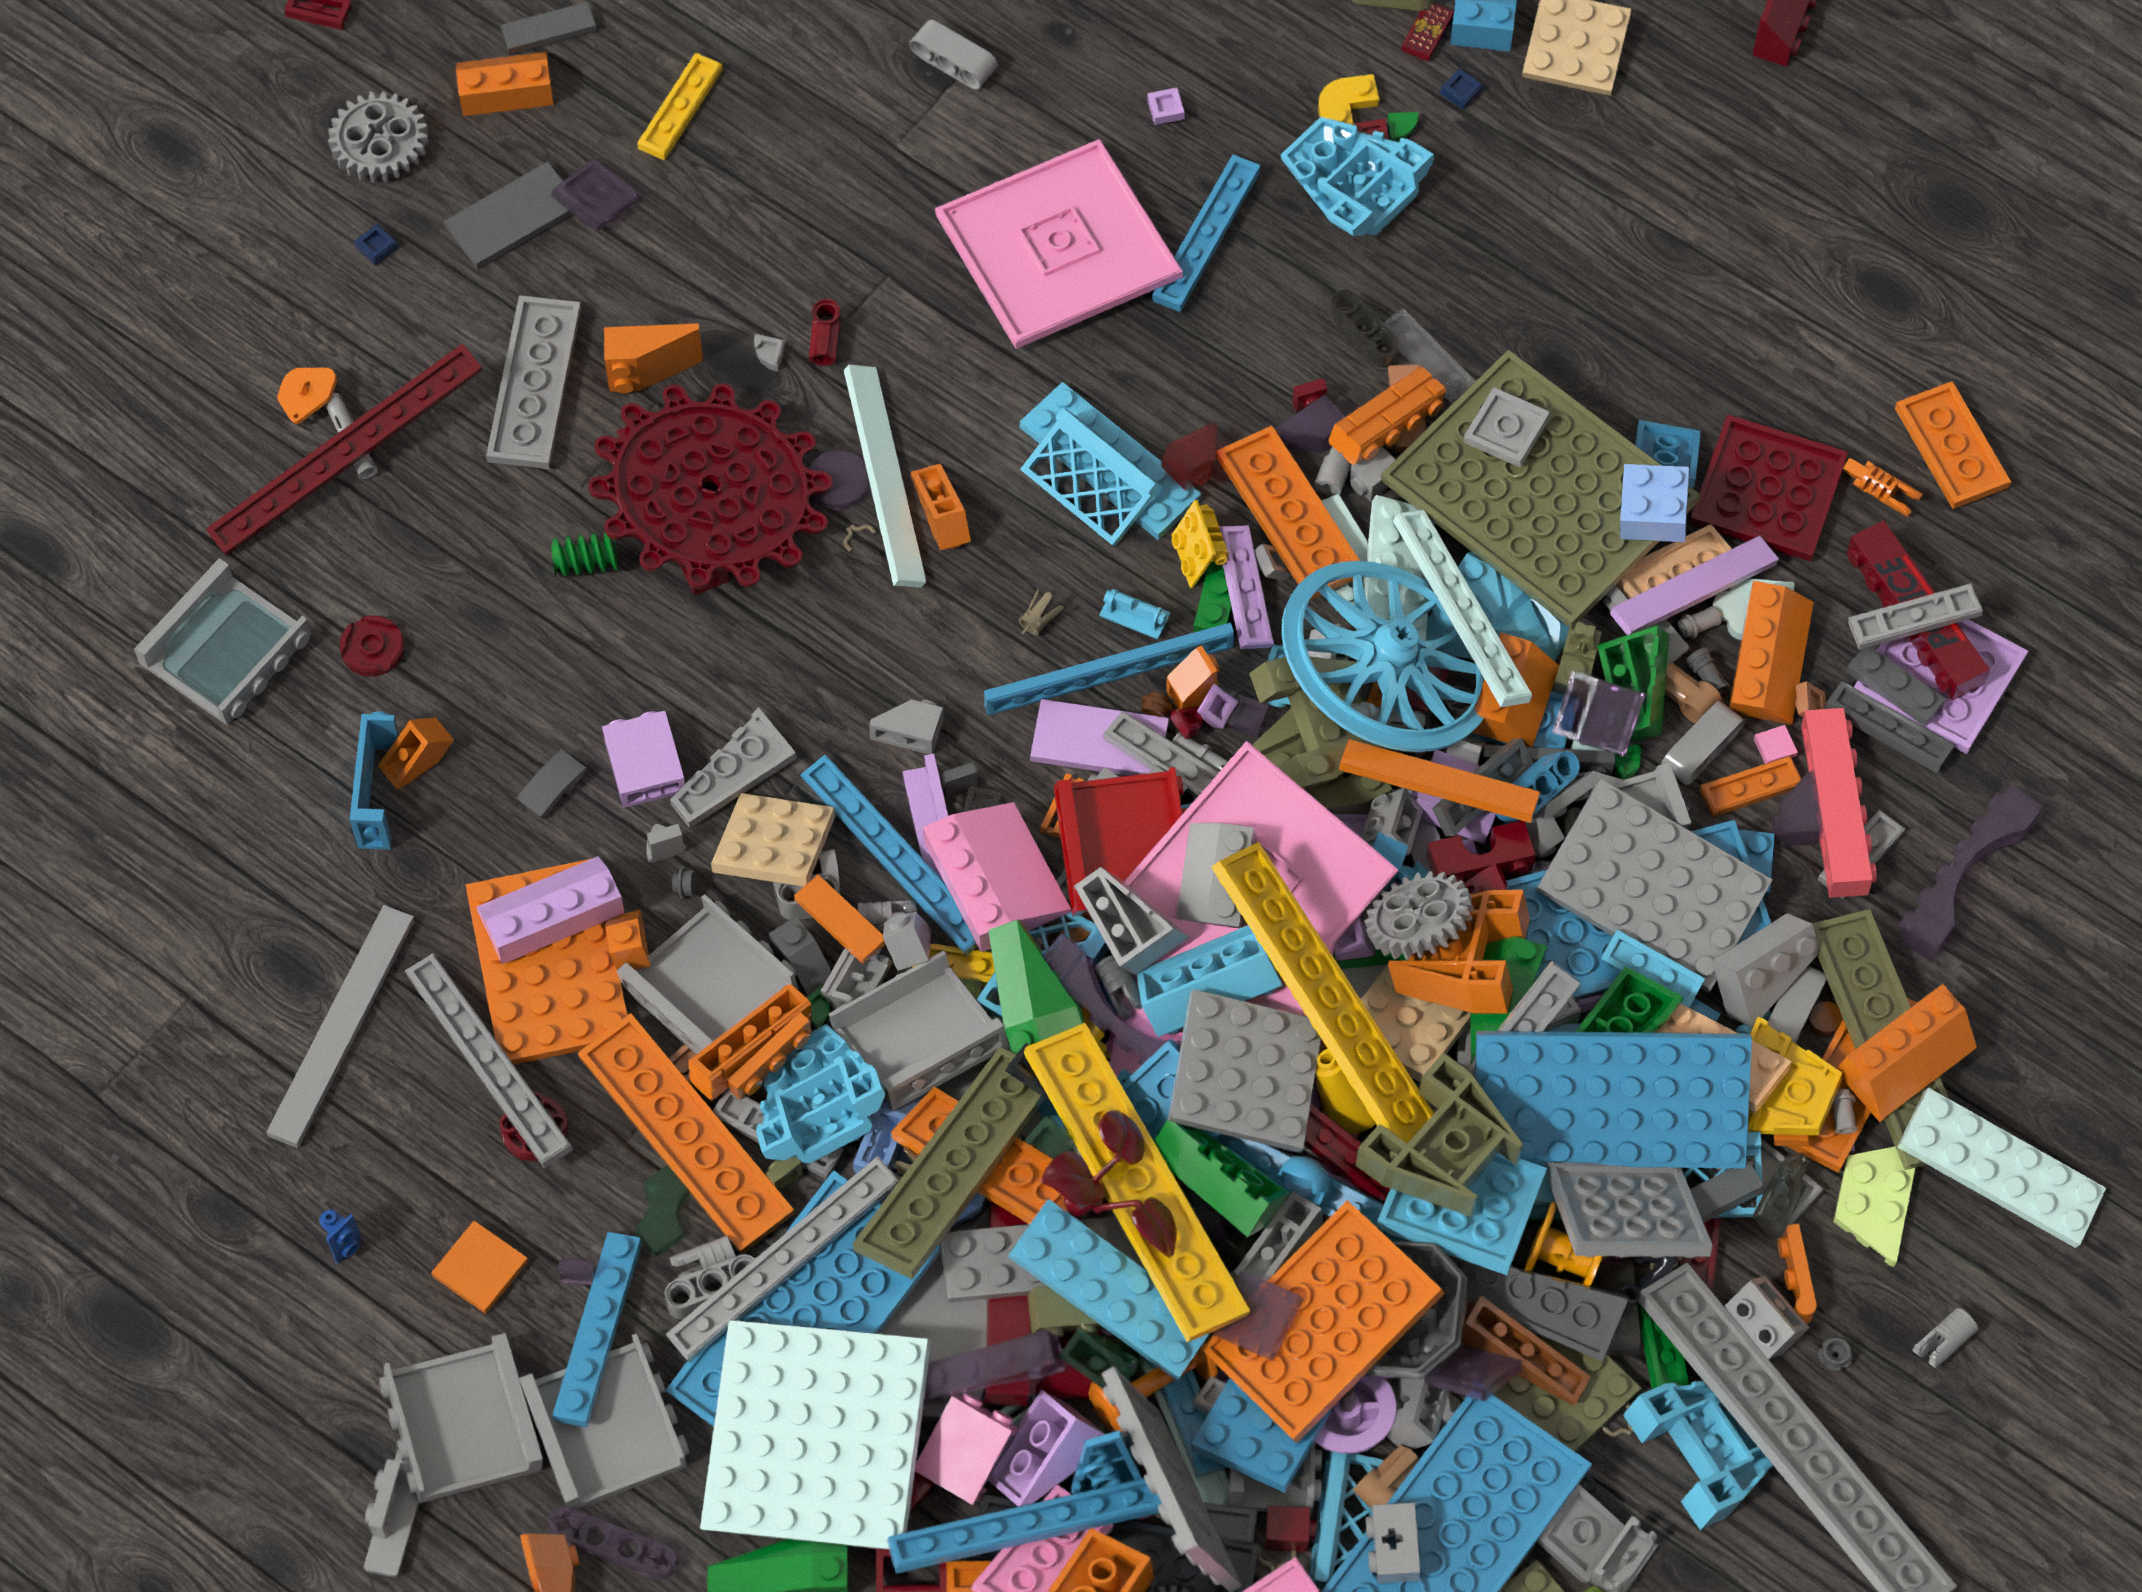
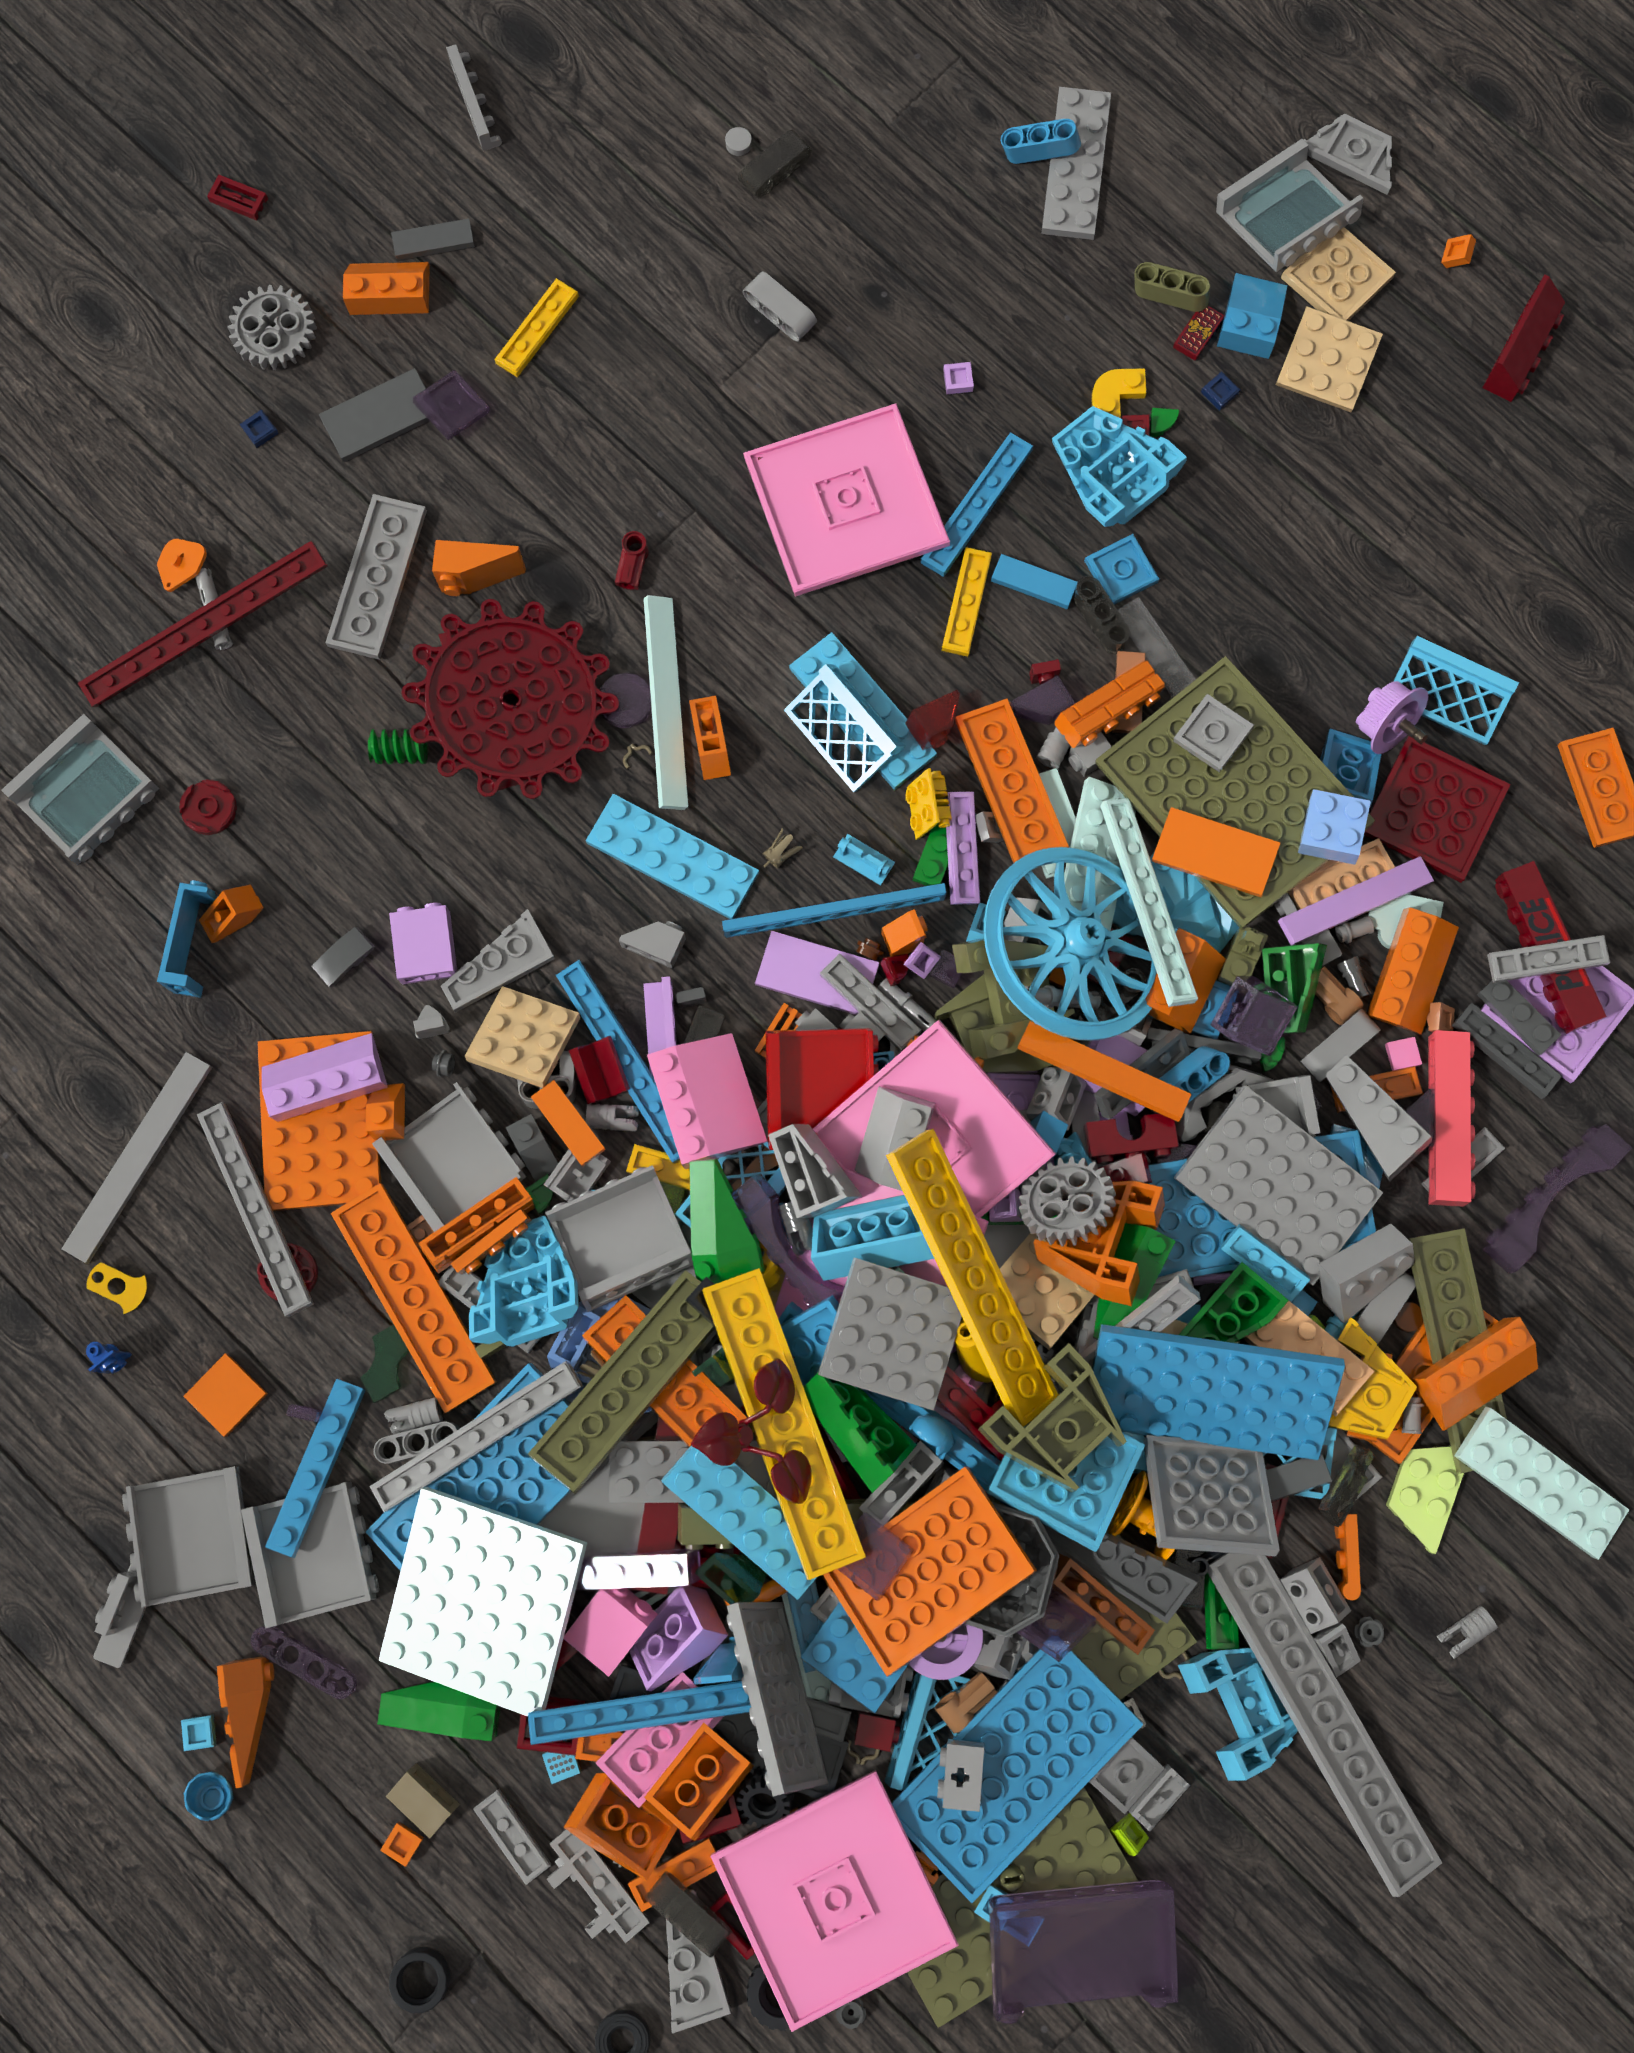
camera: 10 degrees right, 15 degrees up
light grey tile [754,334,786,372] -> none
light grey slope [883,912,931,971] -> none
orange hinge [1843,458,1923,518] -> none
none -> yellow piece [87,1262,147,1314]
none -> dark red panel [569,1036,630,1104]
none -> medium azure plate [586,794,759,919]
none -> yellow tile [942,547,992,657]
none -> dark azure tile [991,554,1078,609]
none -> dark azure tile [1084,534,1159,606]
none -> orange tile [1152,807,1280,897]
none -> light grey slope [1312,1622,1361,1678]
none -> light grey wedge [1325,1055,1432,1181]
none -> lavender piece [1356,681,1428,754]
none -> medium azure fence [1393,636,1519,745]

